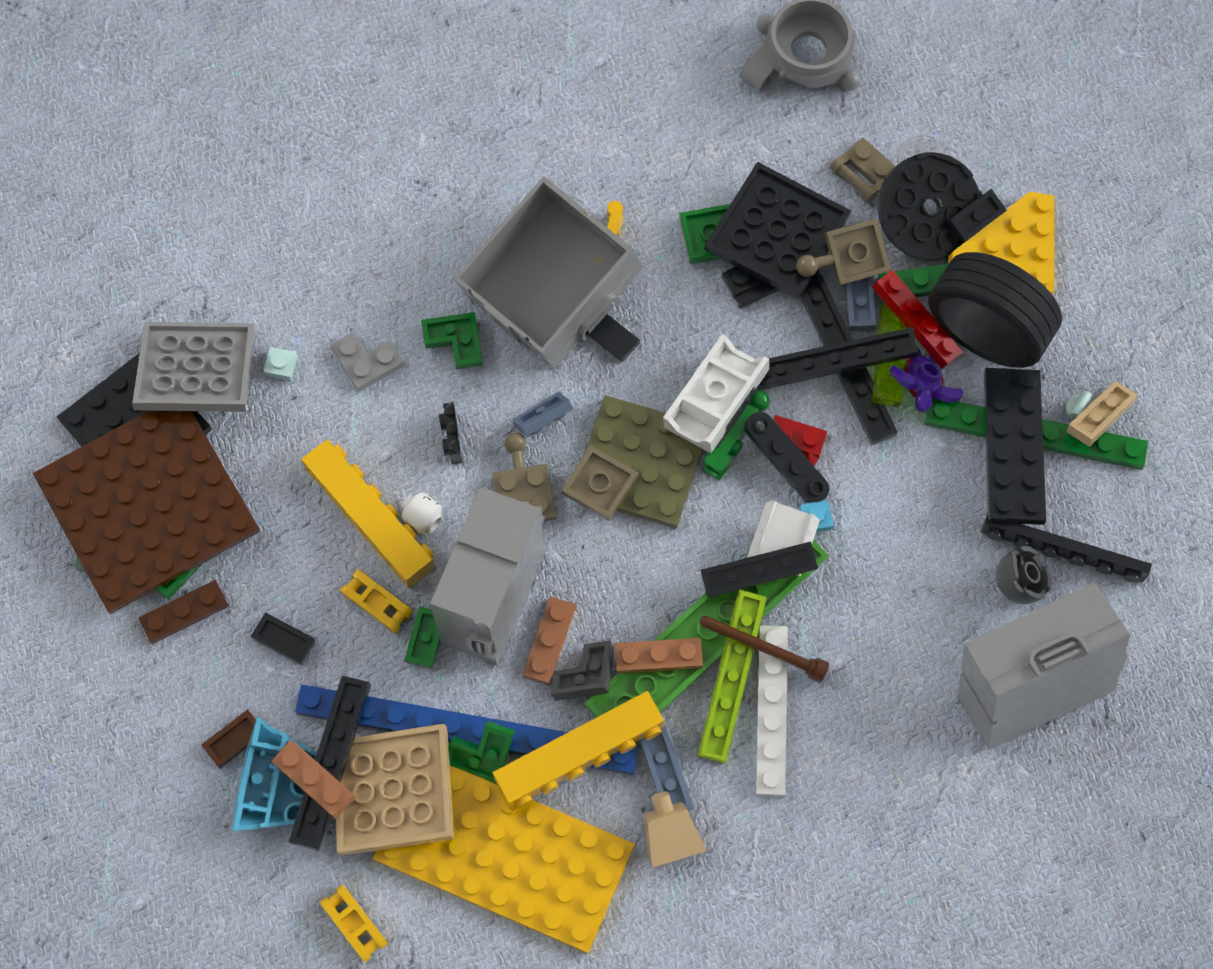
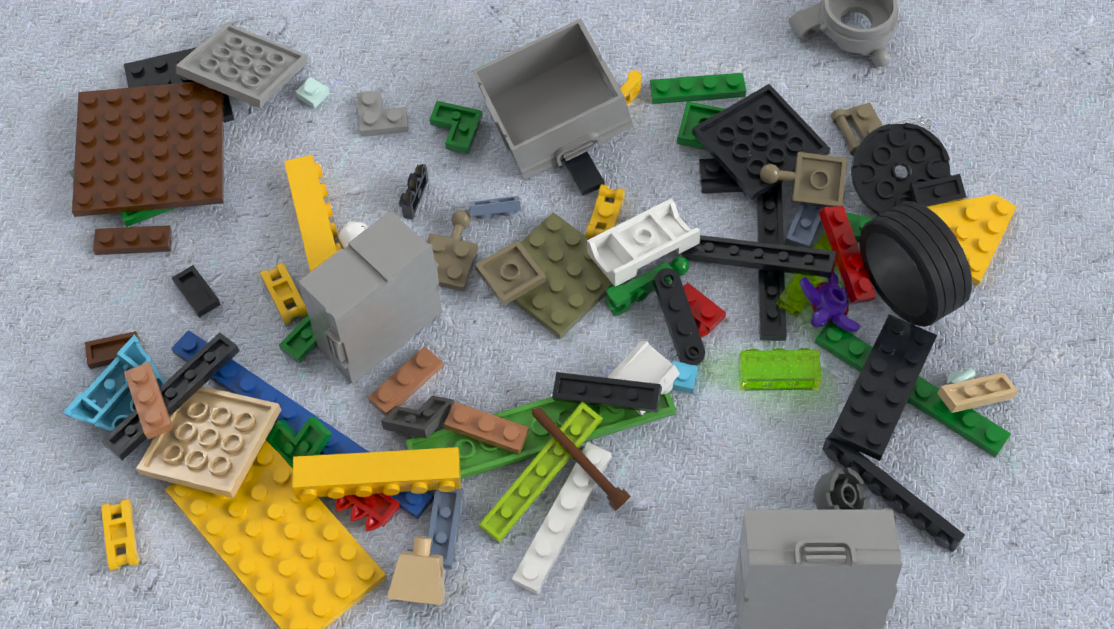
camera: 25 degrees right, 10 degrees down
none -> red plate [336,493,401,532]
none -> yellow plate [586,184,625,239]
none -> green plate [649,73,746,104]
none -> clear neon green brick [738,348,822,391]

